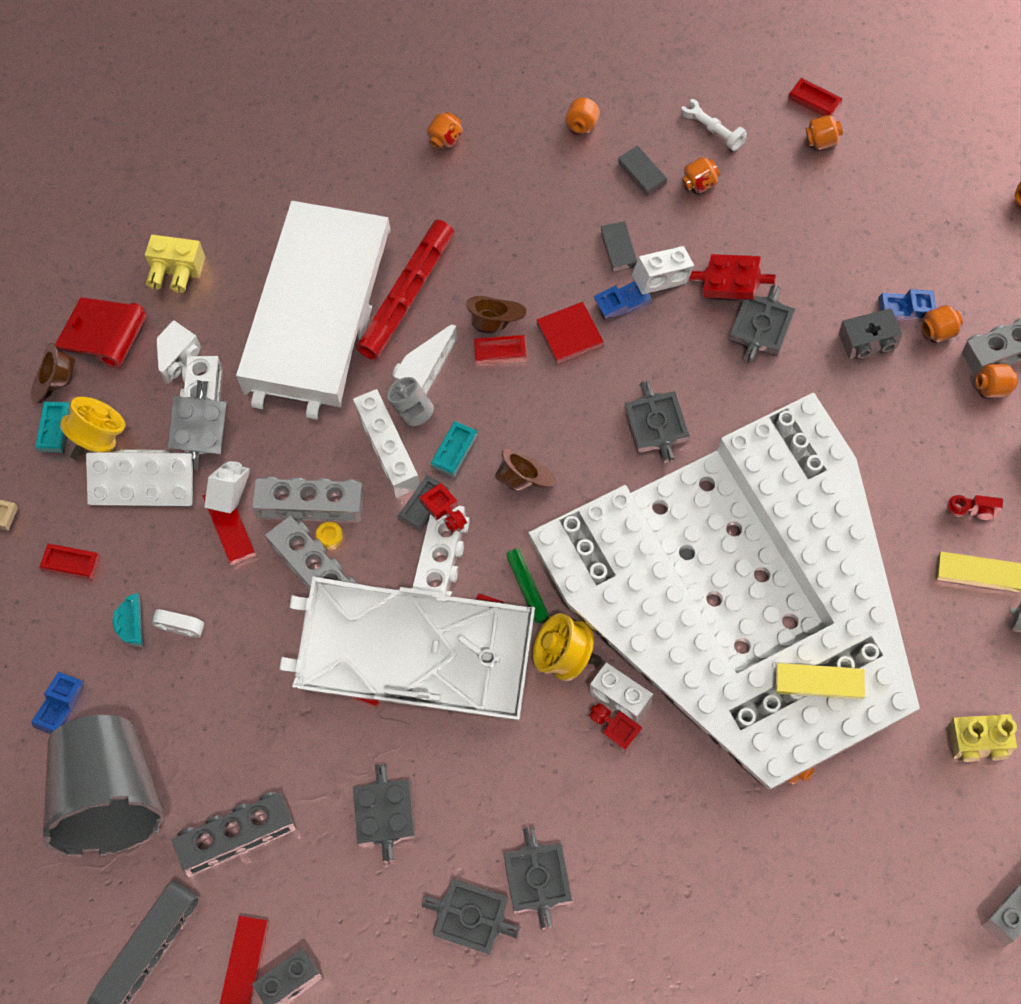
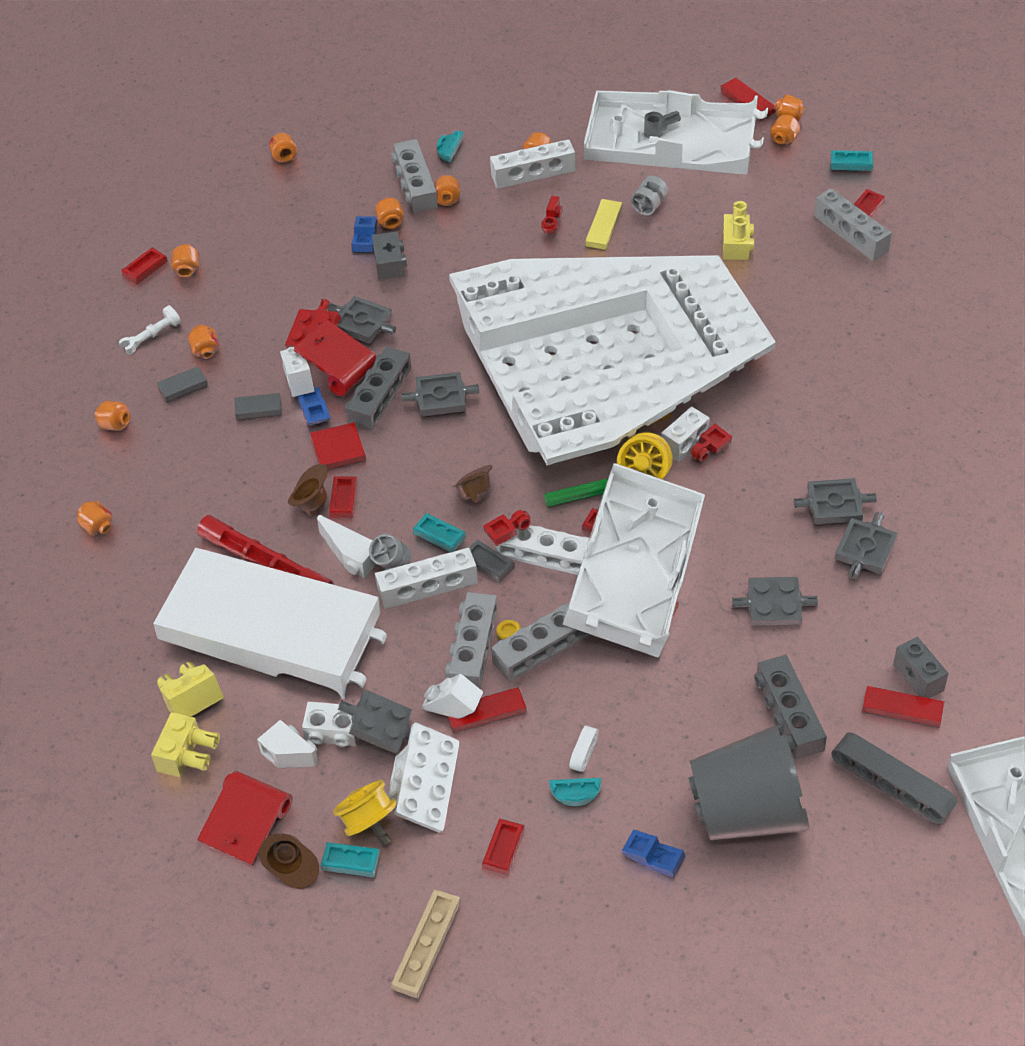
camera: 85 degrees left, 15 degrees down
light yellow tile [776,663,865,700] -> none
none -> light yellow brick [157,662,224,717]
none -> red door [293,319,376,396]
none -> dark grey brick [345,346,412,431]

